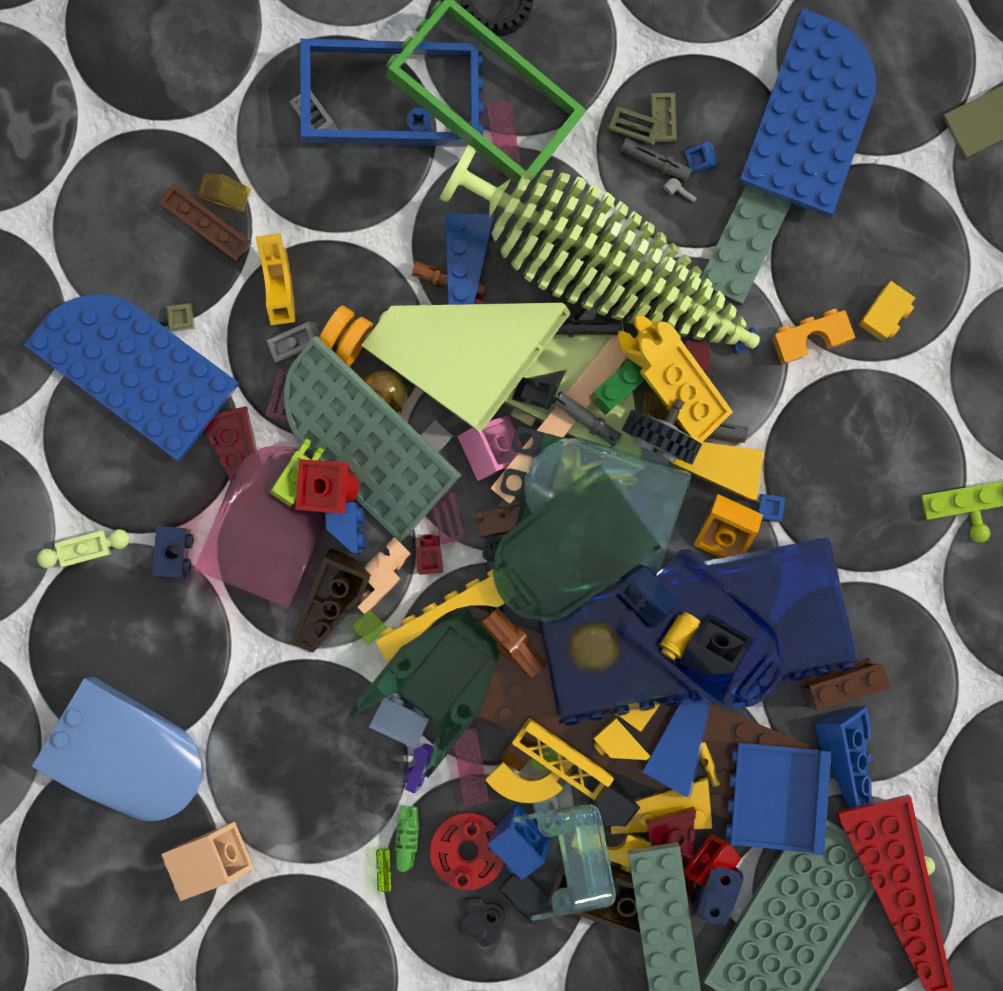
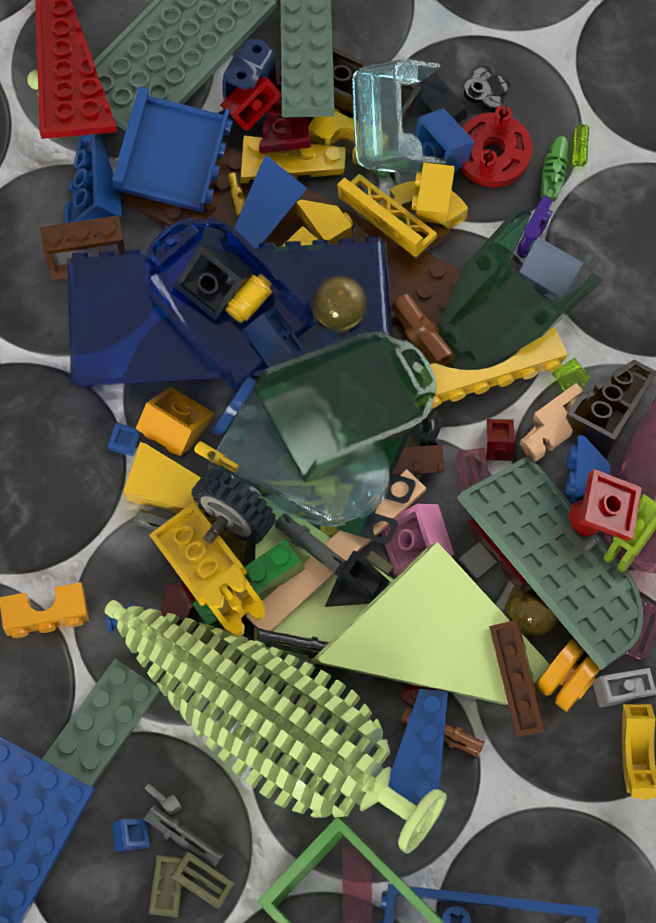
camera: 175 degrees left, 15 degrees down
clear pink tile [452,728,489,807] -> none
black slope [579,779,640,827] -> none
none -> yellow pin [194,441,239,473]
none -> blue tile [211,376,256,436]
none -> yellow brick [411,162,455,225]
none -> reddish brown hinge [489,619,547,737]

